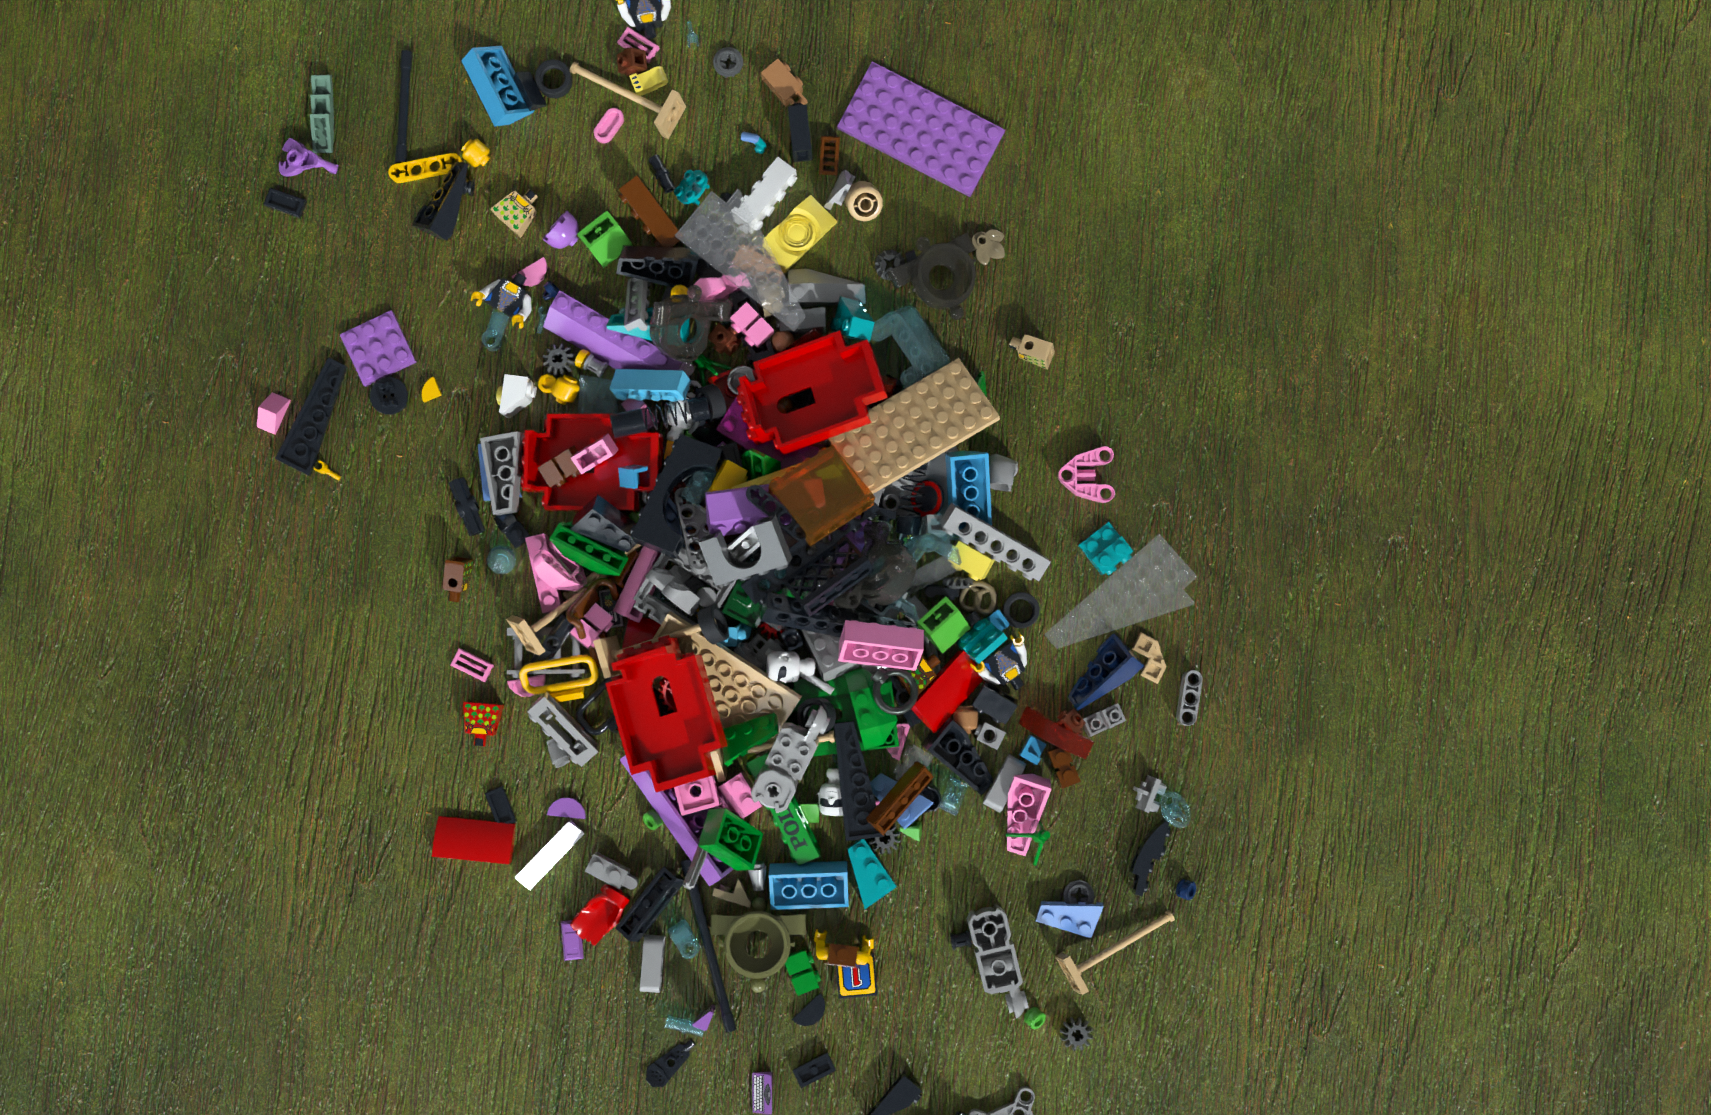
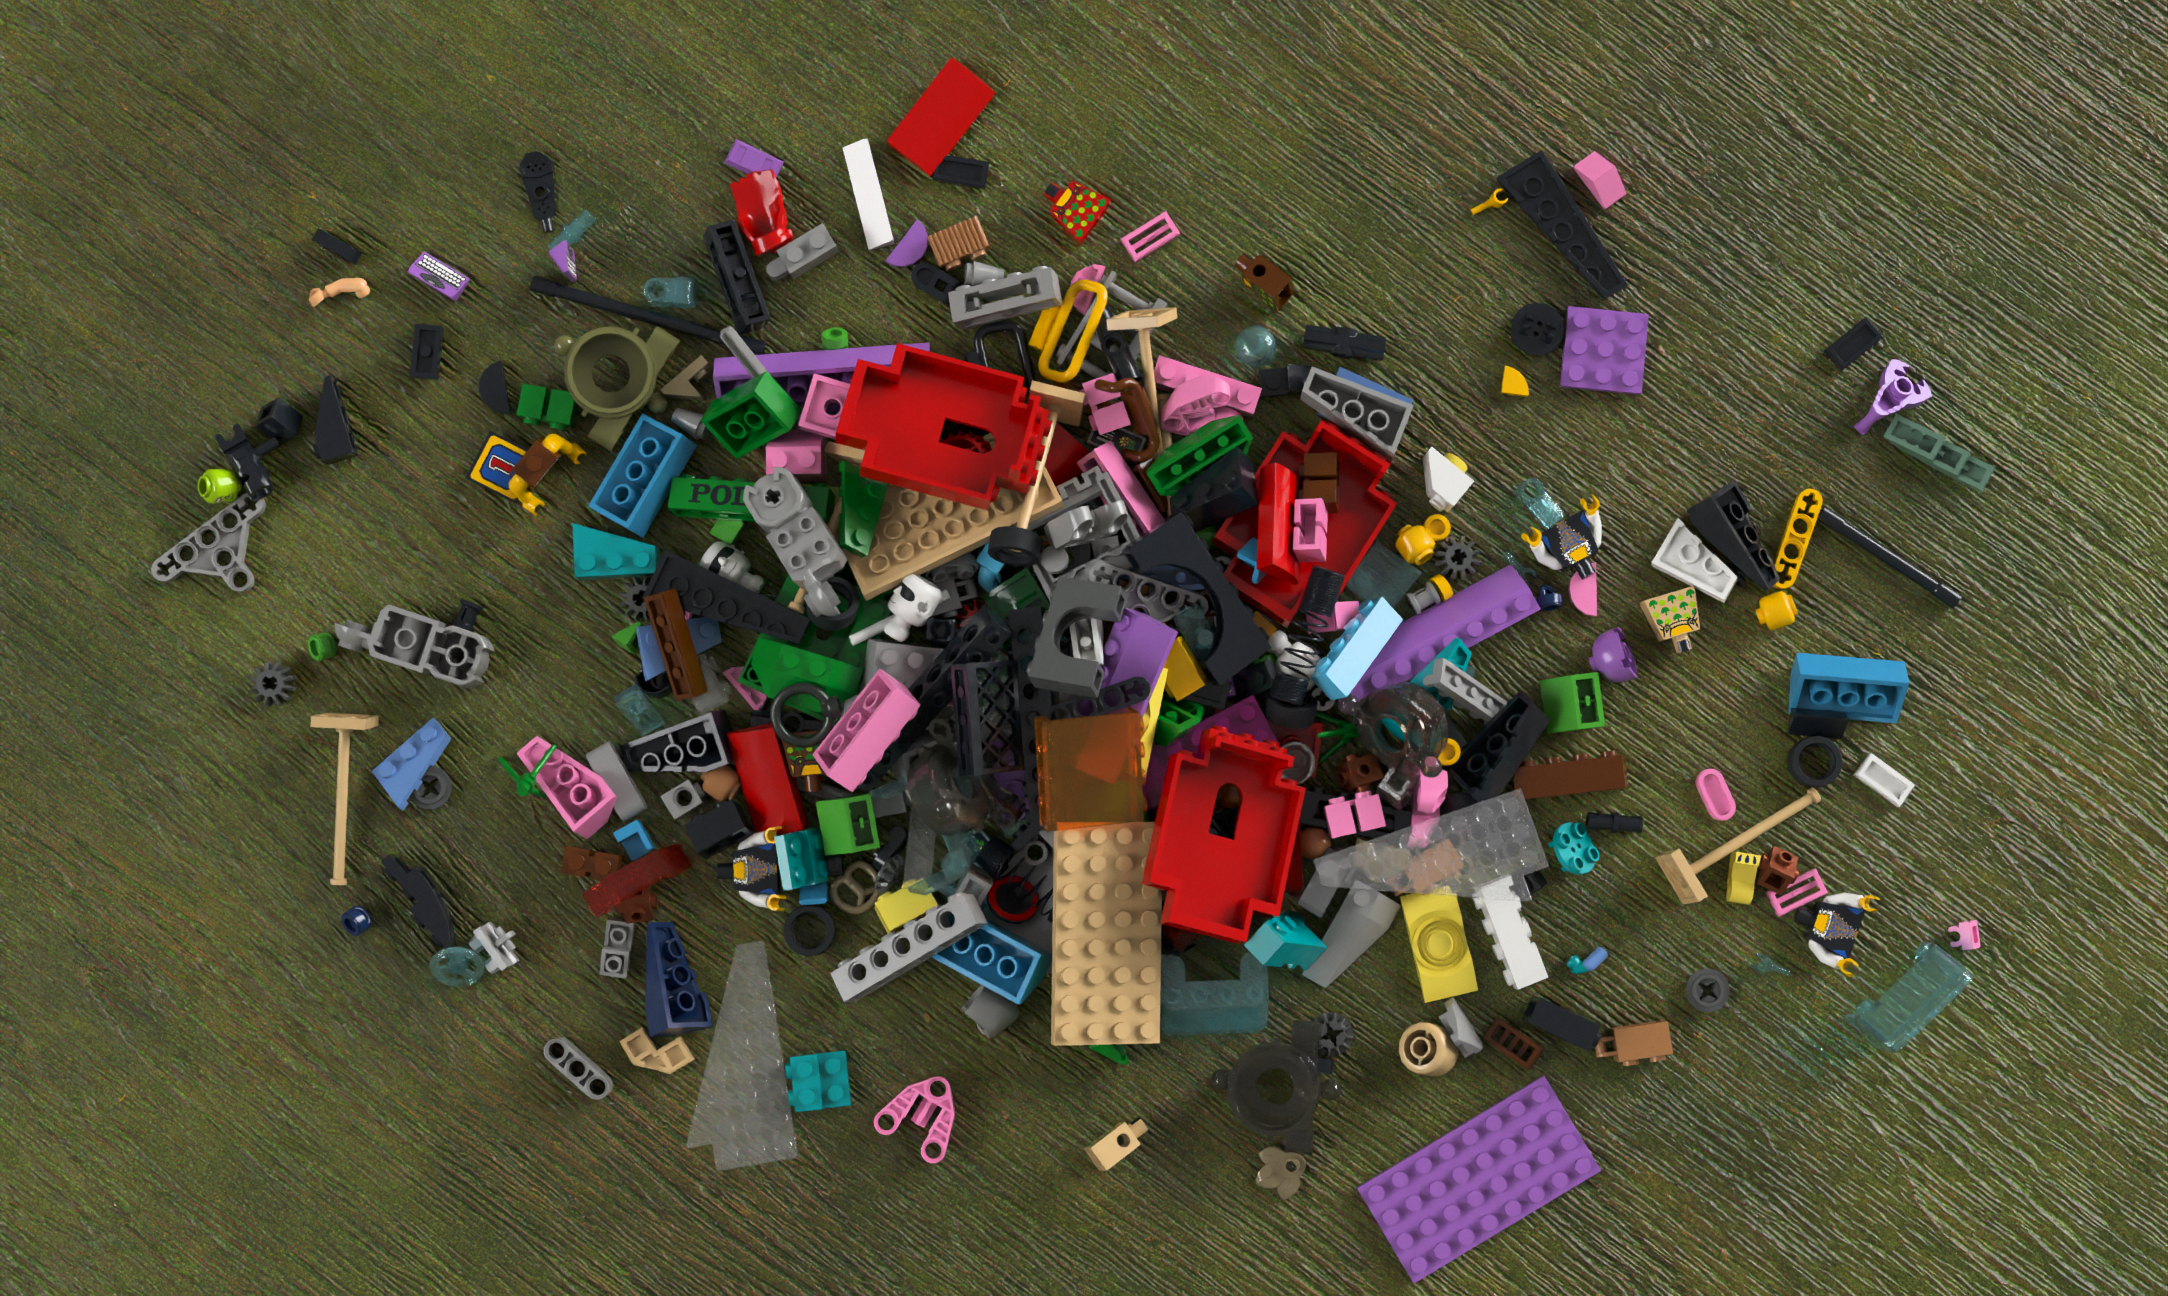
camera: 125 degrees right, 0 degrees up
light grey beam [640,934,665,993] -> none
none -> black plate [911,263,962,306]
none -> medium nougat brick [927,216,990,271]
none -> red slope [1257,462,1302,585]
none -> white wing [1651,518,1737,603]
none -> white tile [1853,753,1915,807]

